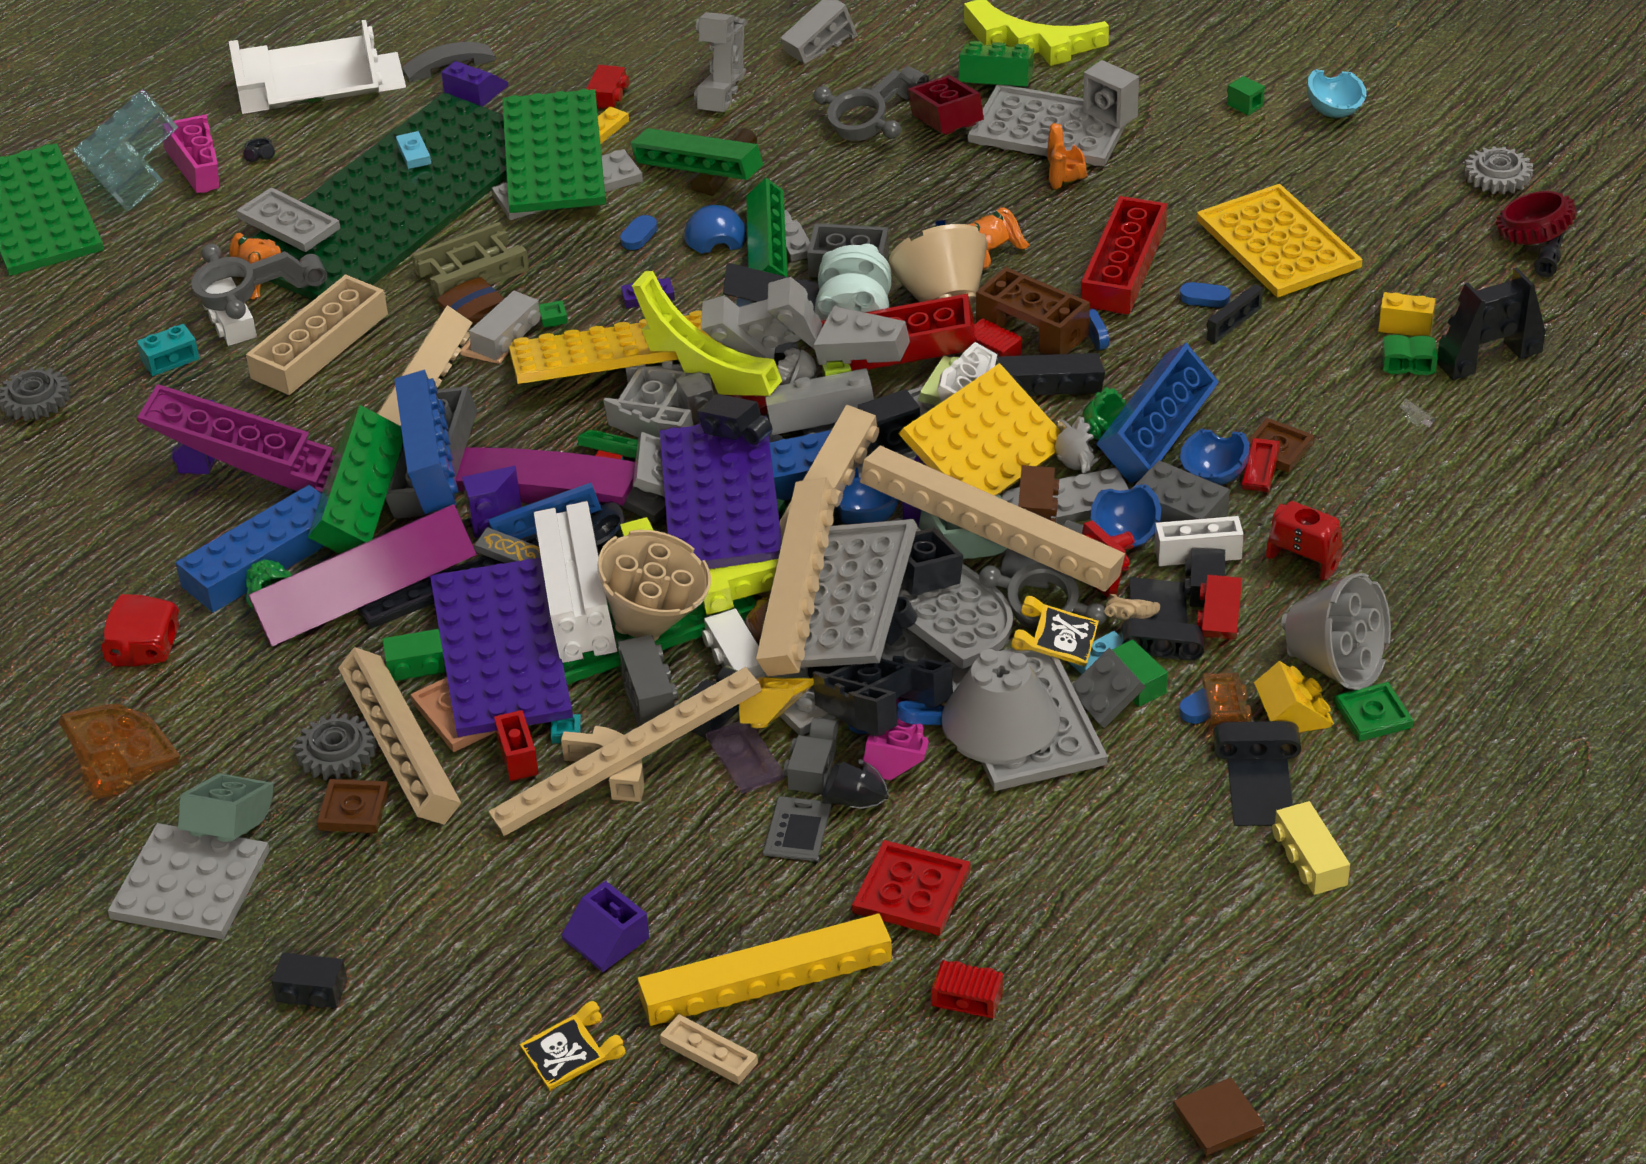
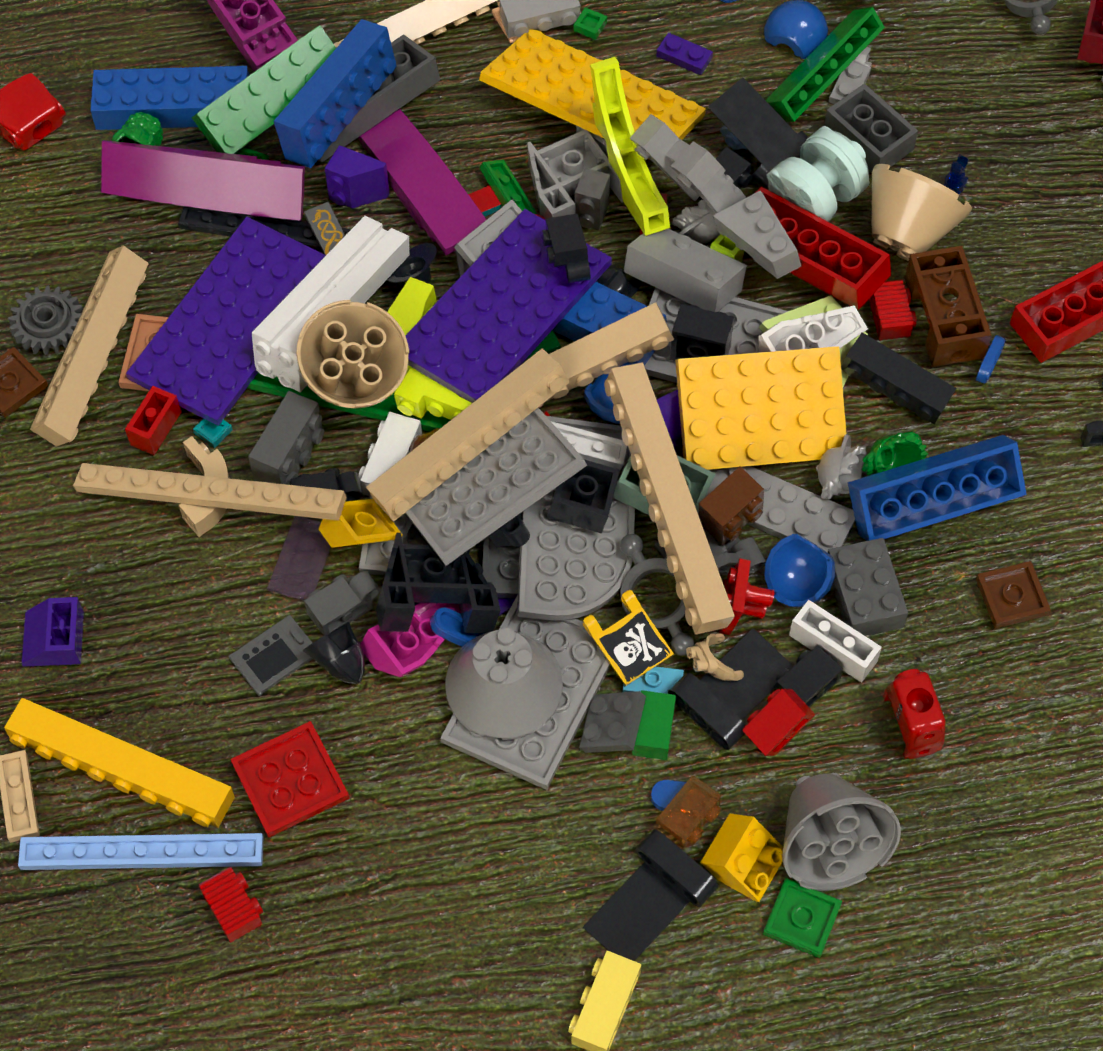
camera: 40 degrees right, 20 degrees up
green brick [382,629,446,681] -> none
blue plate [489,482,602,539] -> none
orange hair [968,207,1030,270] -> none
blue cylinder [1180,429,1249,486] -> none
red tile [1241,438,1280,492] -> none
none -> light blue plate [18,833,264,870]

